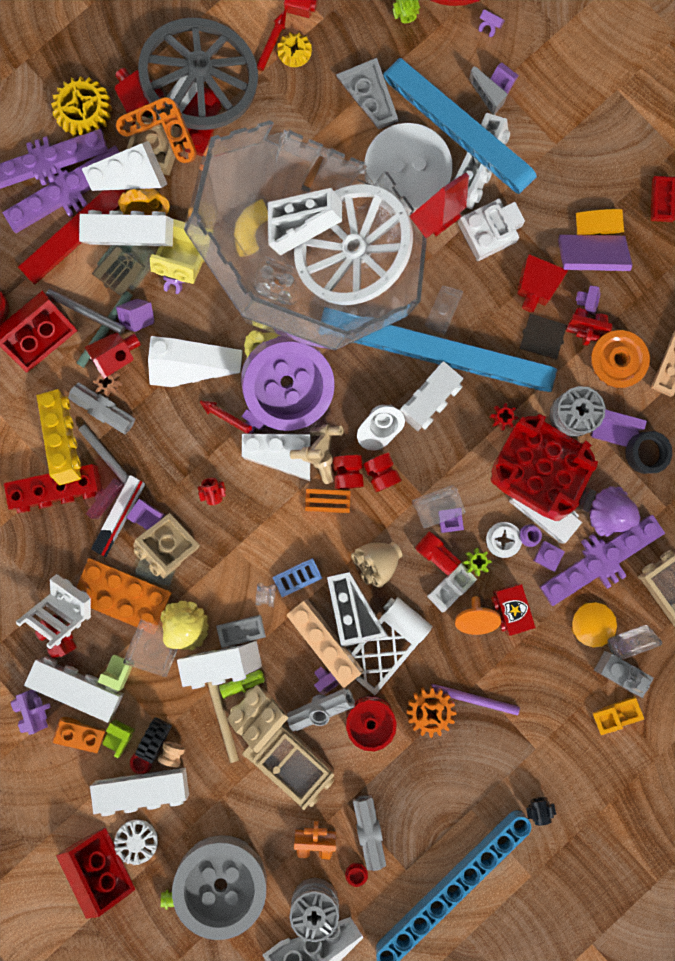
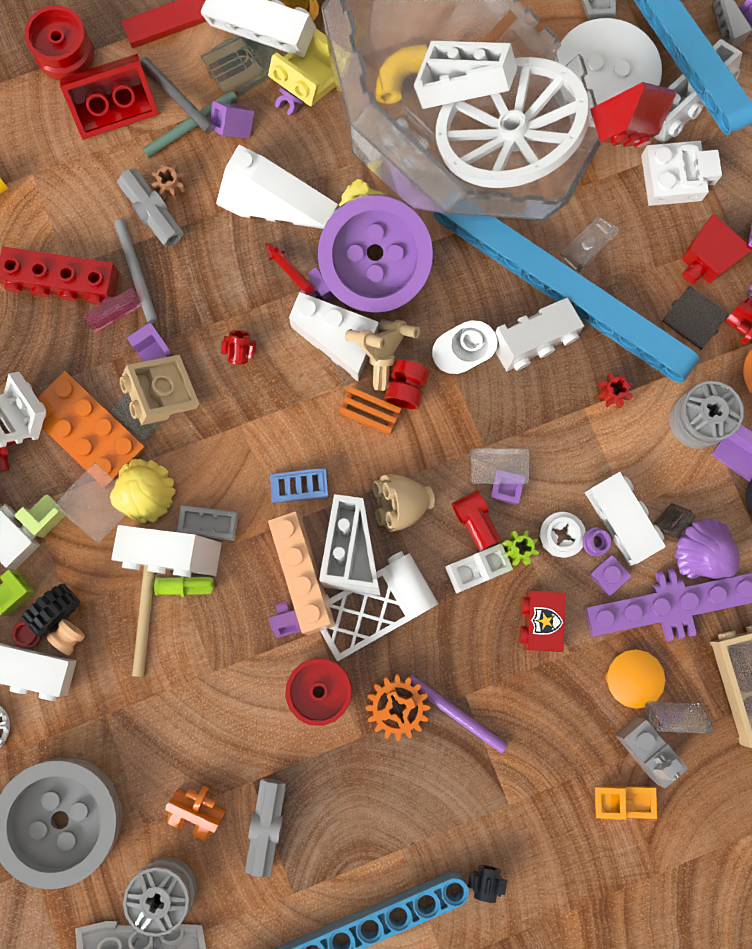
camera: 20 degrees right, 5 degrees down
yellow brick [36,389,81,485] -> none
red torso [84,333,141,379] -> none
sticker [91,476,145,557] -> none
tan plate [227,685,289,753] -> none
door [242,724,335,810] -> none
clear wheel [255,583,276,607] -> none
light grey piece [287,688,355,731] -> none
red plate [345,862,368,887] -> none
red wheel [363,452,402,493] -> none
orange shield [455,596,501,635] -> none
red plate [491,414,598,521] -> none

